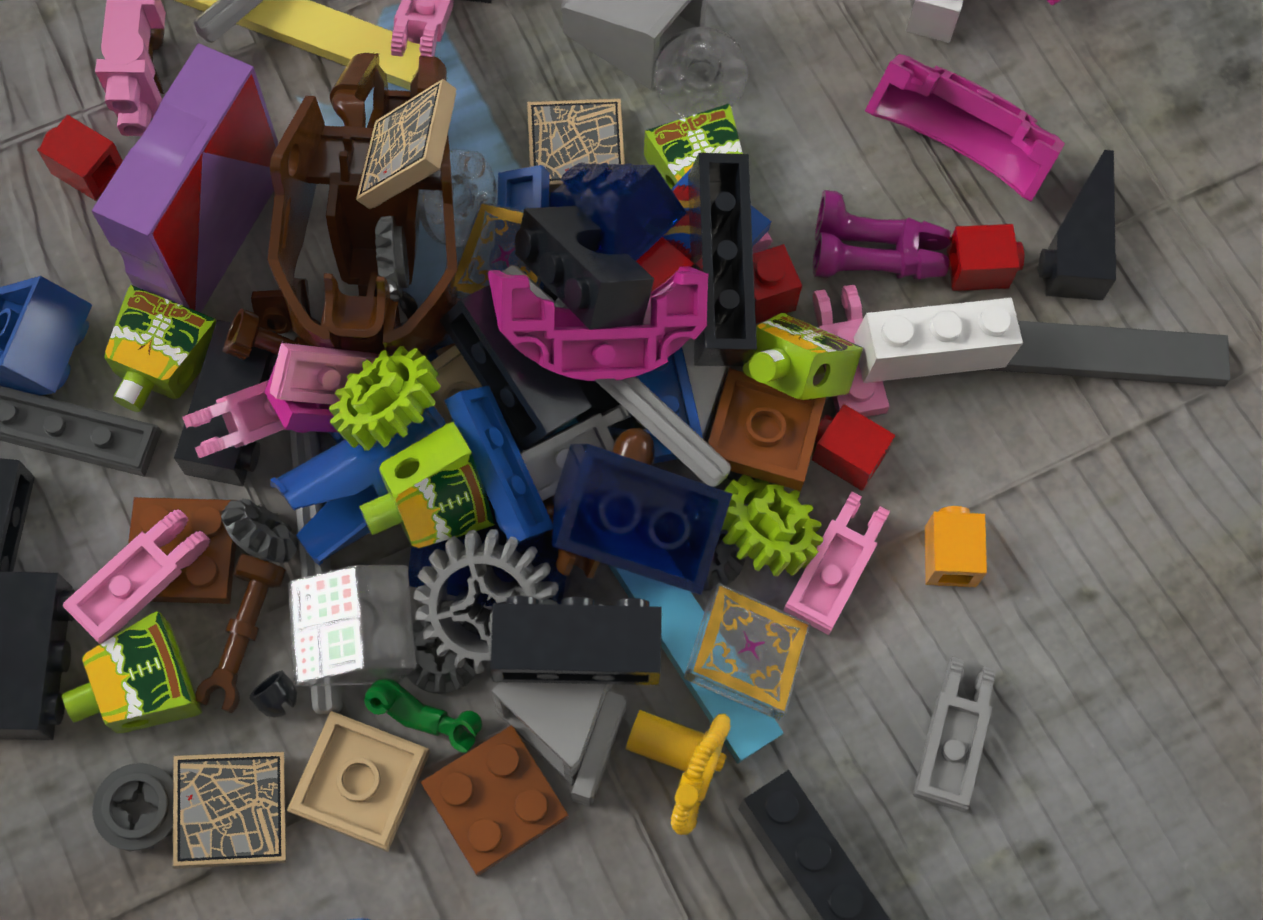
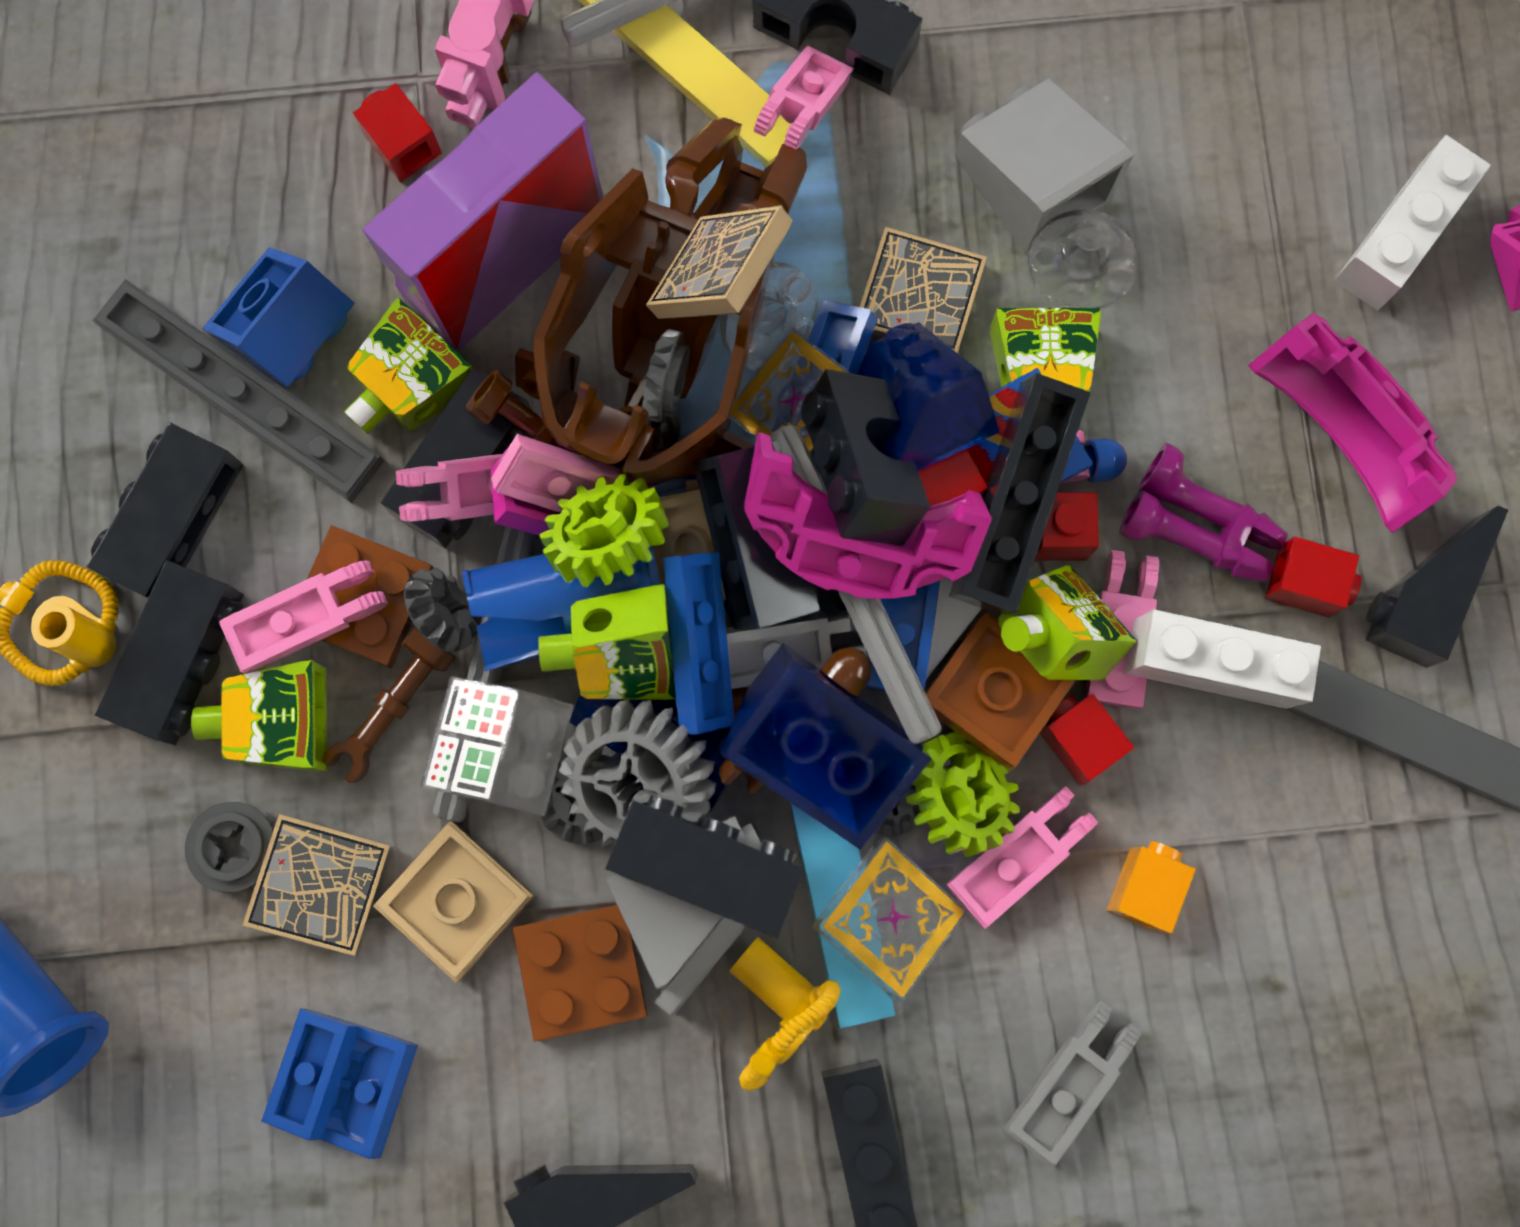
camera: 25 degrees right, 10 degrees up
black hinge [249,670,297,718] -> none
green arm [364,677,482,753] -> none
none -> blue hinge [1083,438,1127,483]

